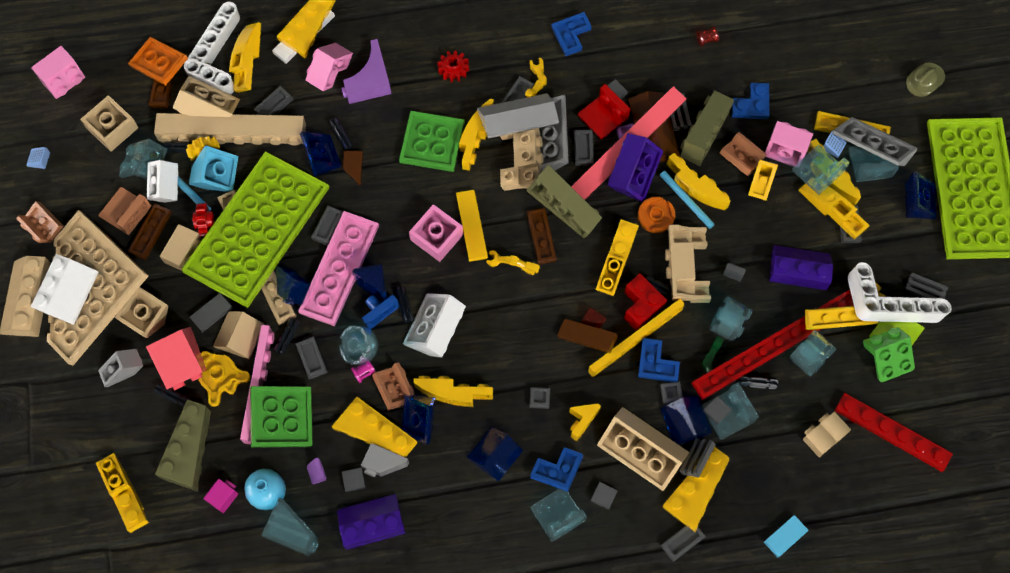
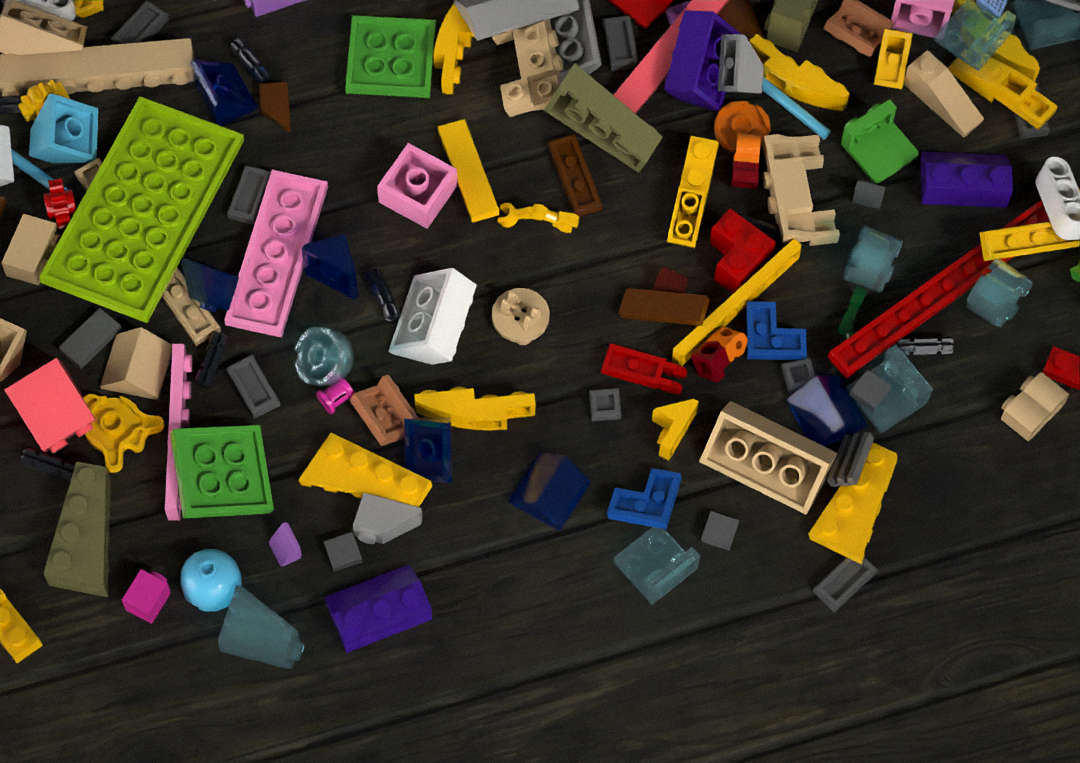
camera: 10 degrees left, 5 degrees down
blue tile [362,295,400,330] -> none
medium azure tile [764,515,809,558] -> none
none -> tan plate [492,288,550,345]
none -> red hinge [601,344,688,395]
none -> dark red leg [691,327,748,383]
none -> light grey slope [718,34,764,93]
none -> leg [731,133,761,189]
none -> bright green bracket [841,99,919,183]
none -> tan slope [903,50,984,138]

